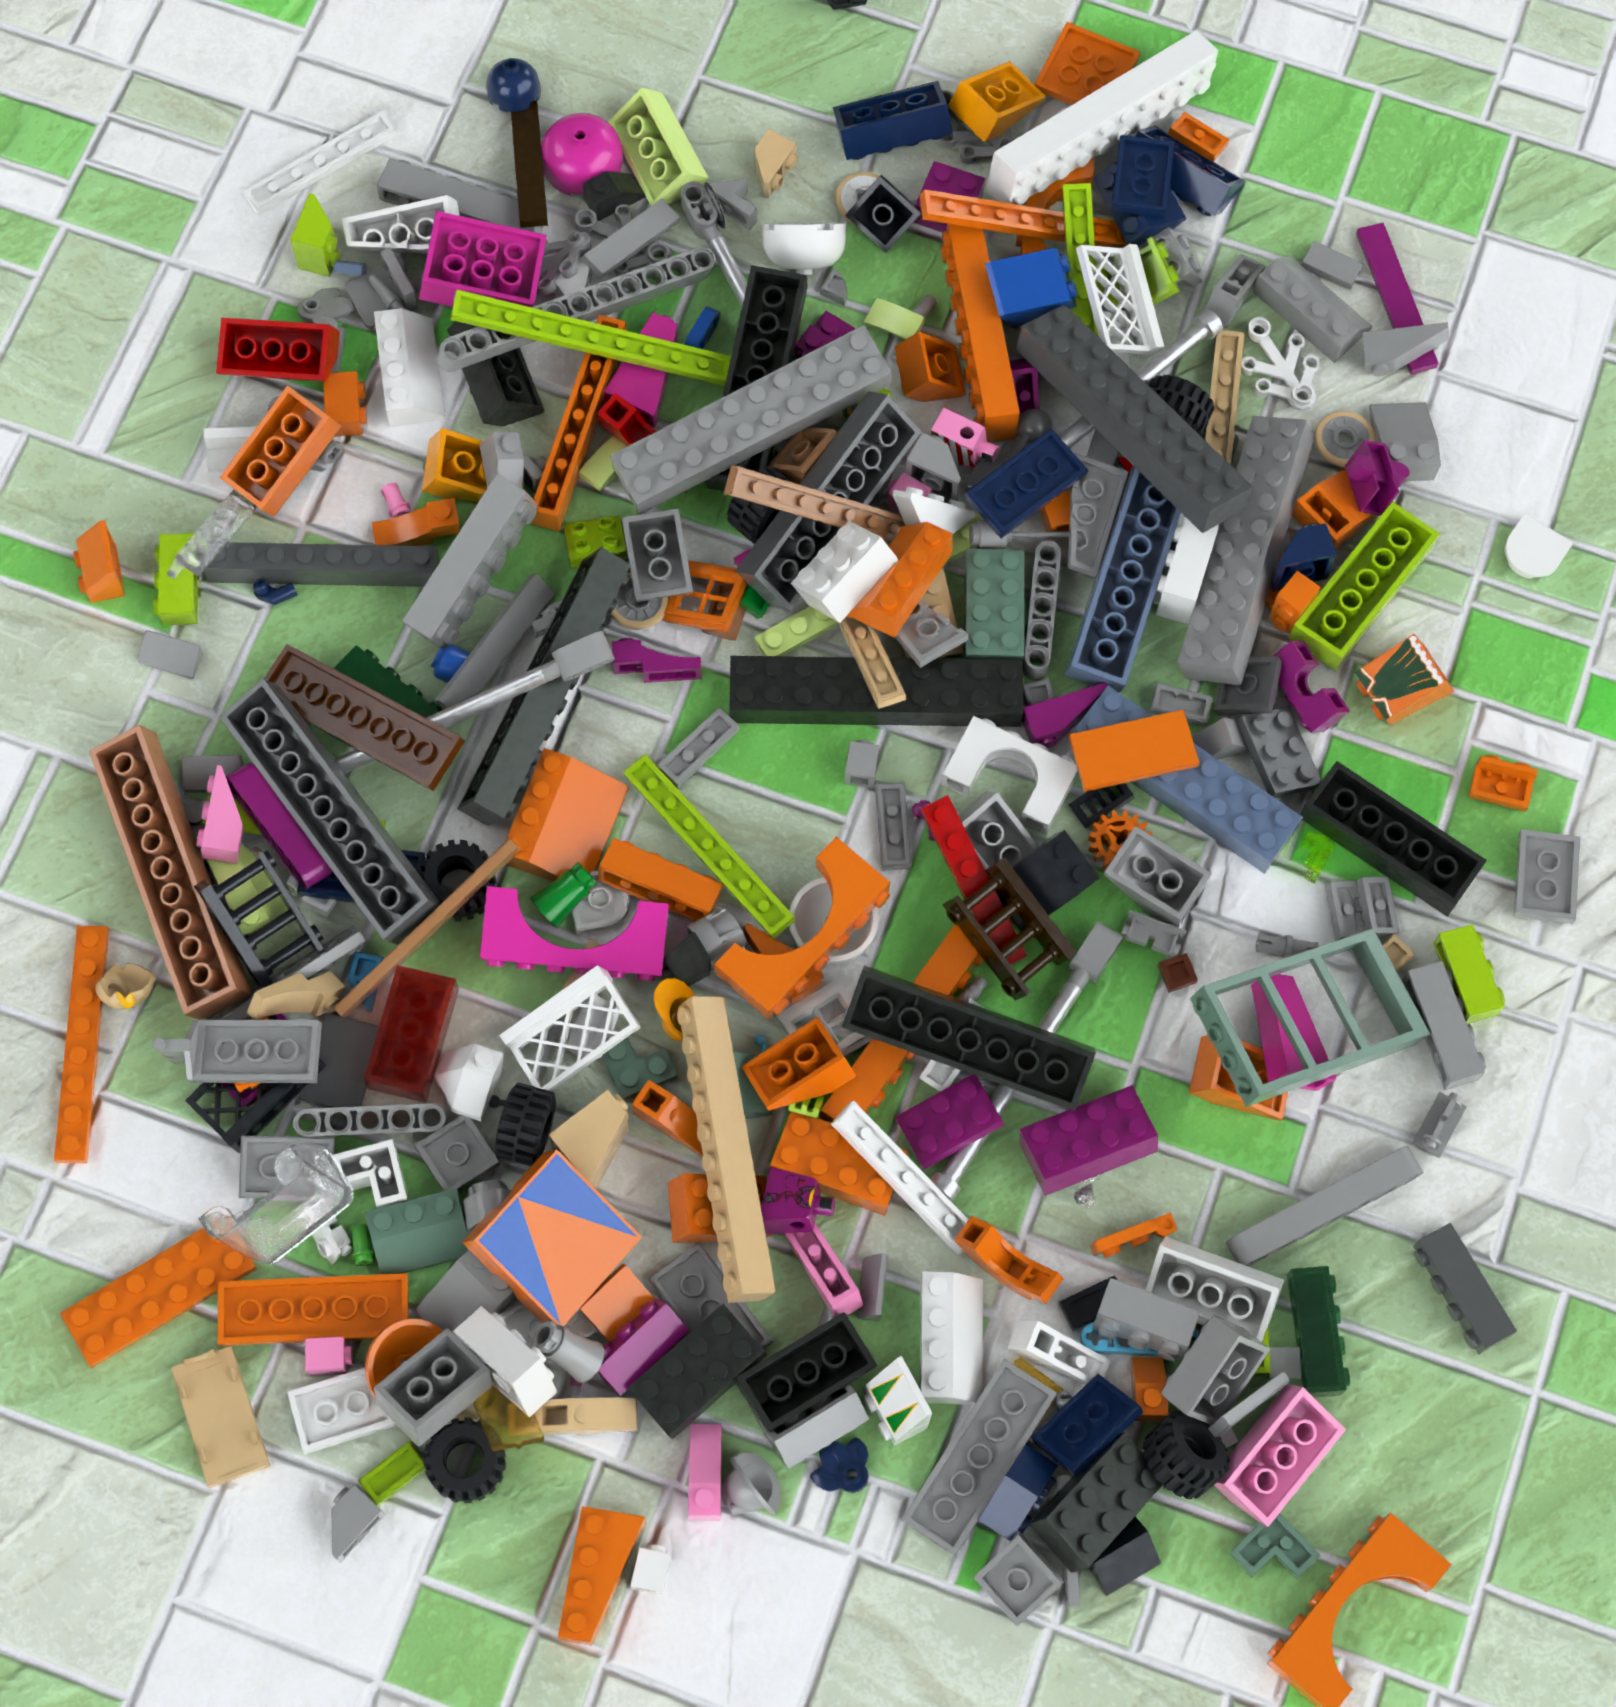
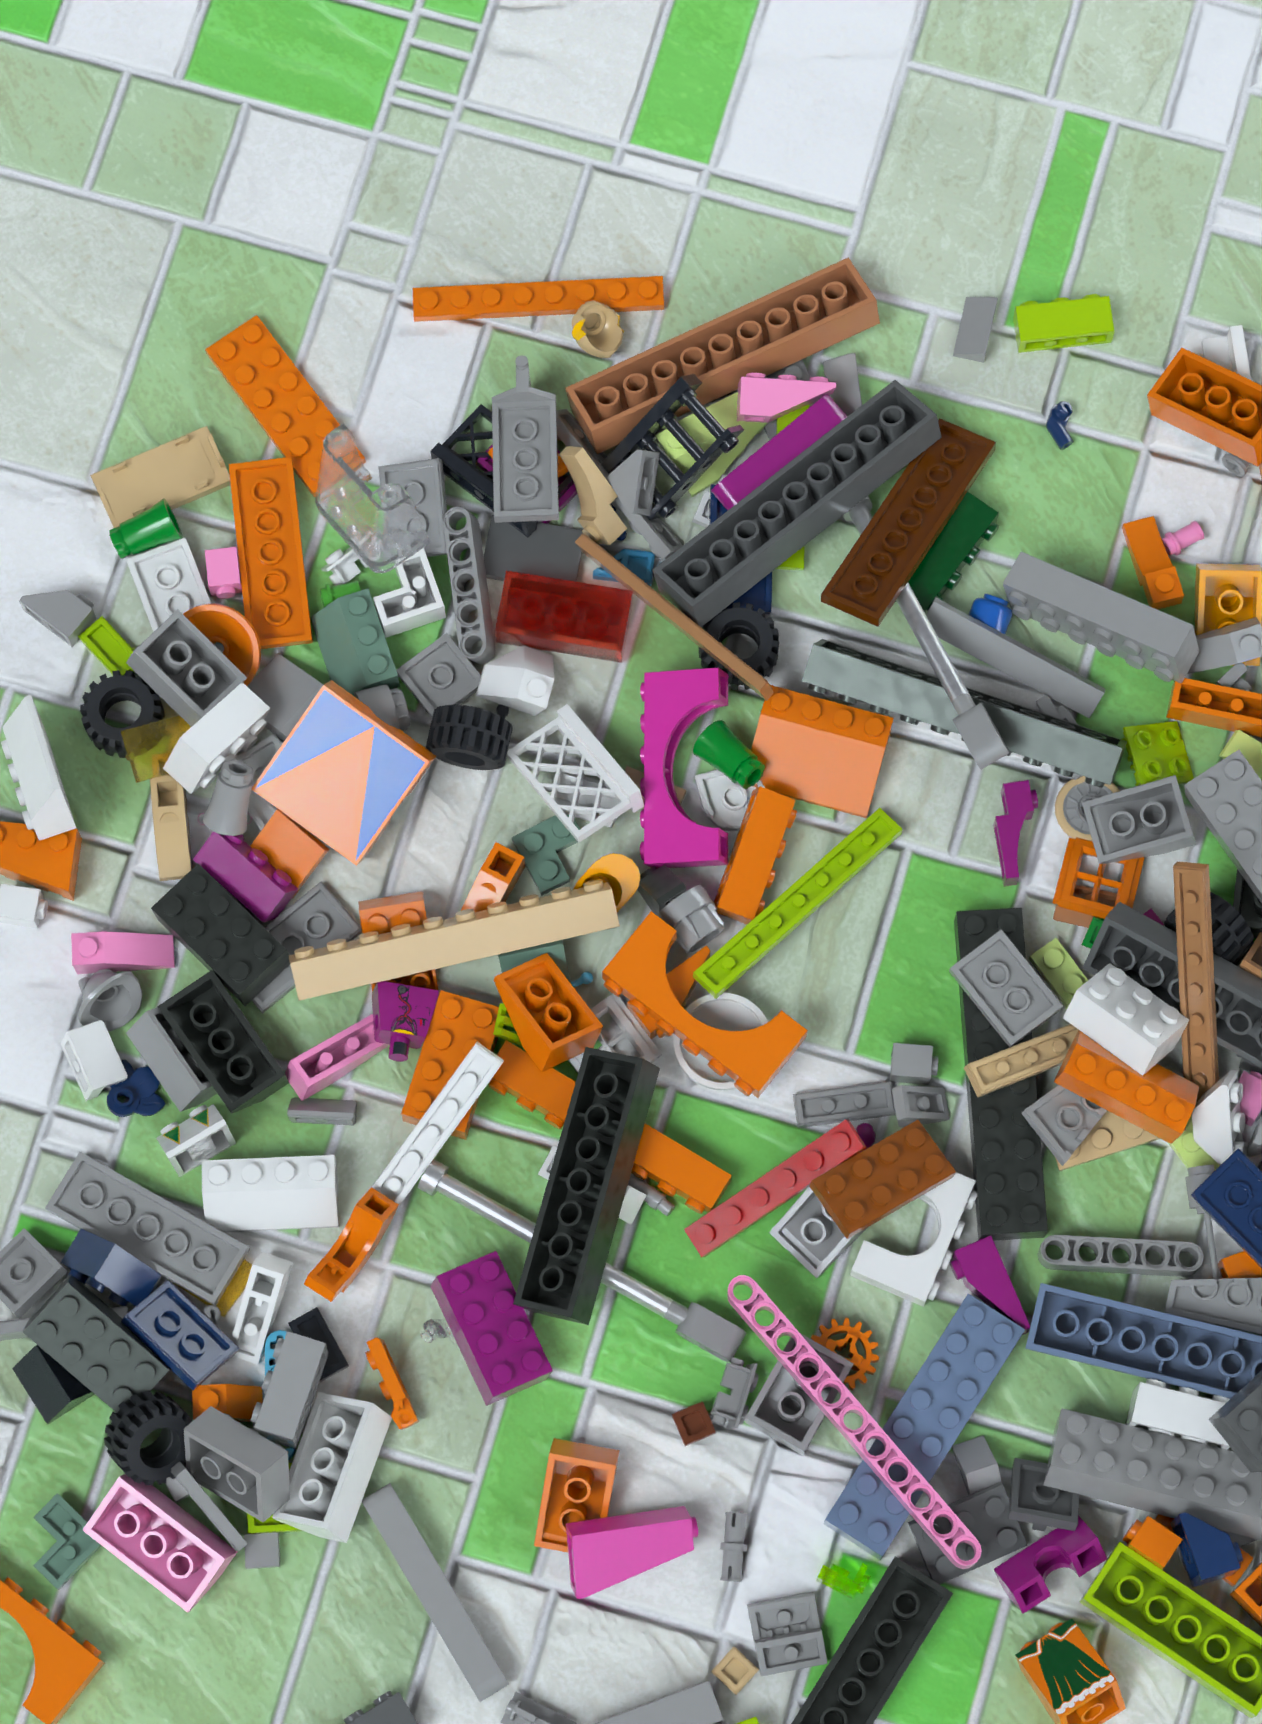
camera: 90 degrees right, 5 degrees up
orange slope [73,520,125,603] -> none
clear fence [167,490,257,579] -> none
dark grey brick [203,542,440,587] -> none
tan slope [549,1090,630,1190] -> none
light grey plate [657,707,740,788] -> none
magenta plate [895,1074,1004,1170] -> none
dark brown fence [943,857,1077,1000] -> none
sand green brick [964,548,1024,661] -> none
black slope [995,830,1100,932] -> none
light grey tile [1023,678,1054,706] -> none
black slope [1068,783,1135,829] -> none
orange tile [1069,709,1199,792] -> none
light grey plate [1149,683,1213,727] -> none
sand green window [1190,929,1430,1107] -> none
clear green brick [1287,1266,1350,1398] -> none
none -> white slope [1,695,76,841]
none -> white panel [60,1020,128,1101]
none -> green plant [109,498,183,559]
none -> light grey slope [606,449,660,516]
none -> bright pink beam [727,1275,982,1569]
none -> dark orange plate [809,1120,956,1239]
none -> light grey slope [892,1085,950,1127]
none -> light grey plate [949,930,1063,1047]

